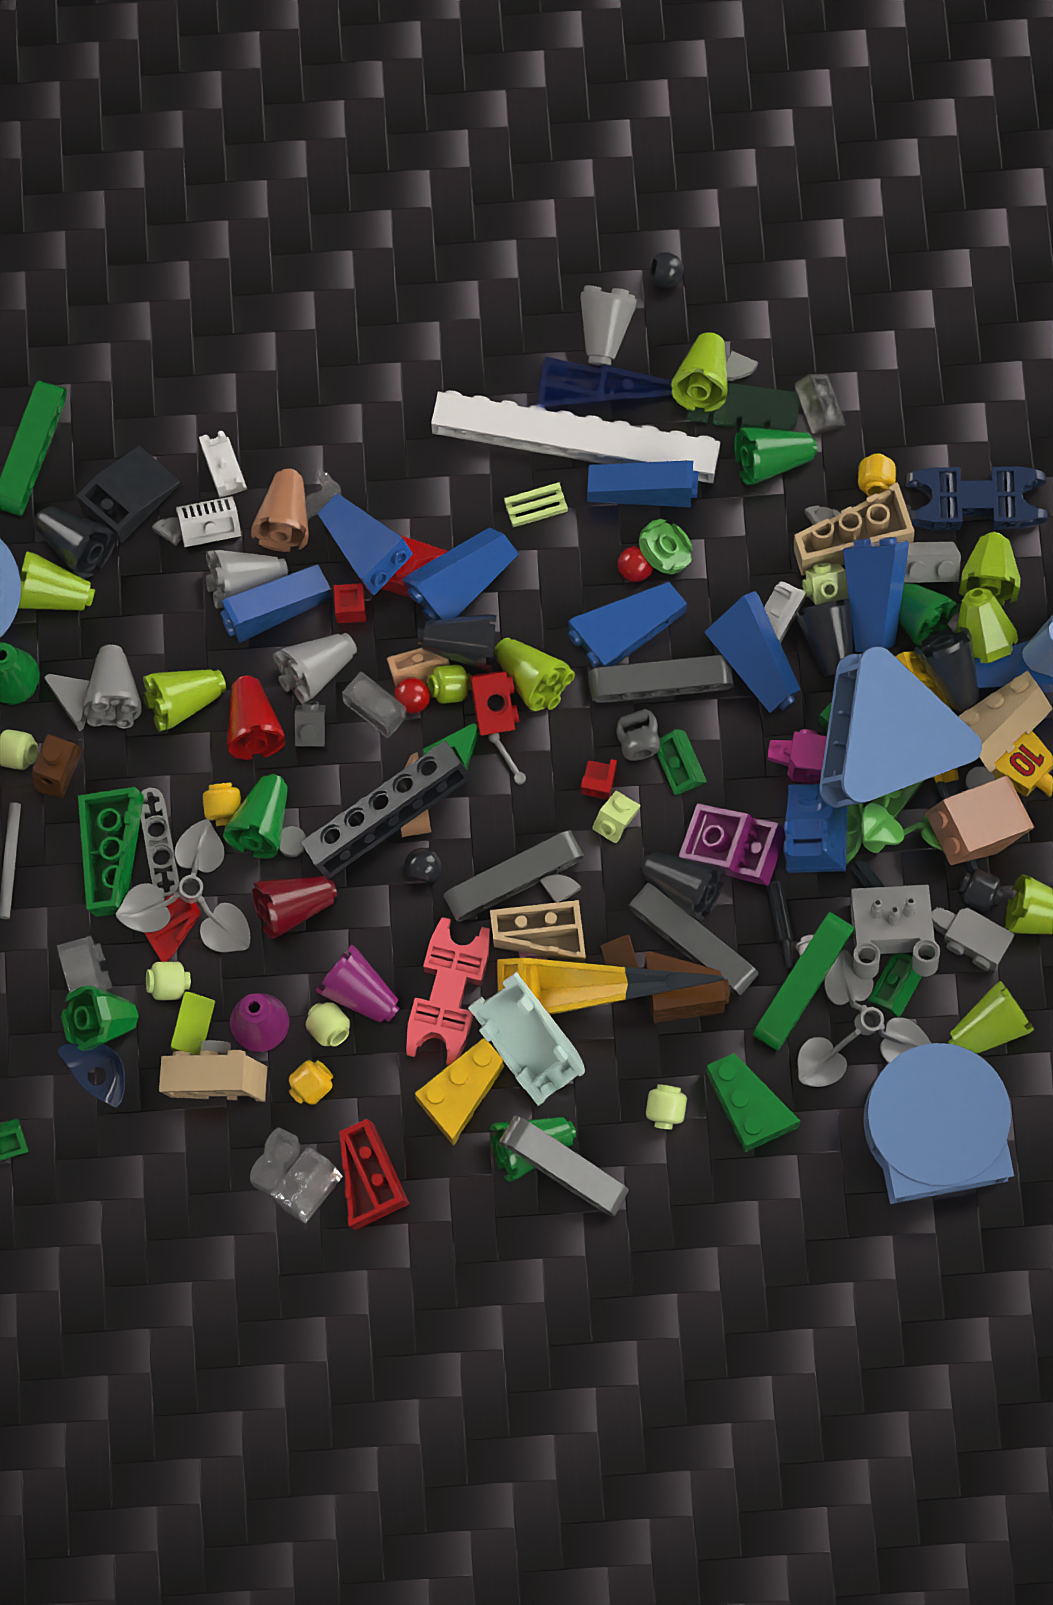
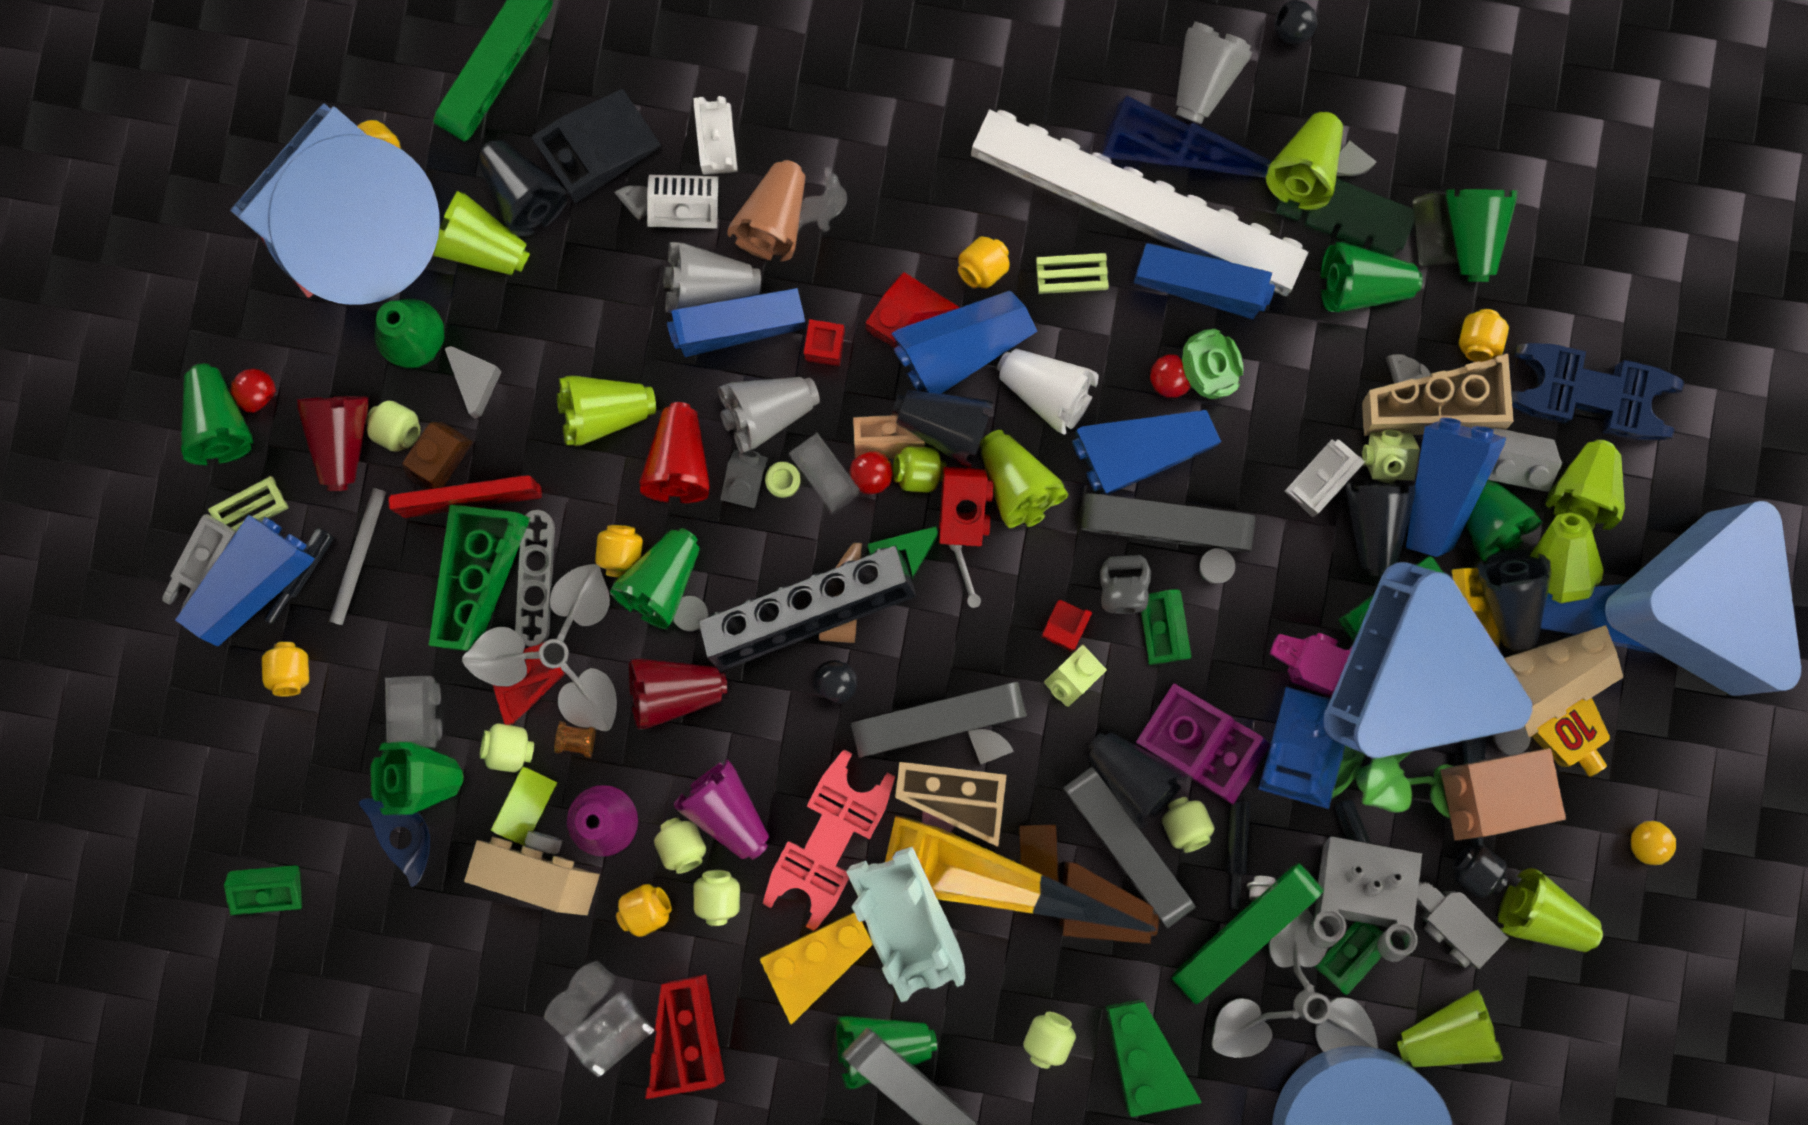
camera: 10 degrees right, 10 degrees up
light grey cone [83,645,142,728] -> none
blue slope [317,493,413,595] -> none
blue slope [705,591,801,713] -> none
none -> red tile [388,475,542,518]
none -> clear orange bush [554,721,596,758]
none -> yellowish green head [693,870,740,926]
none -> yellowish green tile [765,462,801,498]
none -> yellow head [958,237,1010,289]
none -> white cone [997,349,1099,435]
none -> yellowish green head [1162,797,1214,853]
none -> light grey tile [1199,548,1235,584]
none -> green cone [1446,189,1518,282]

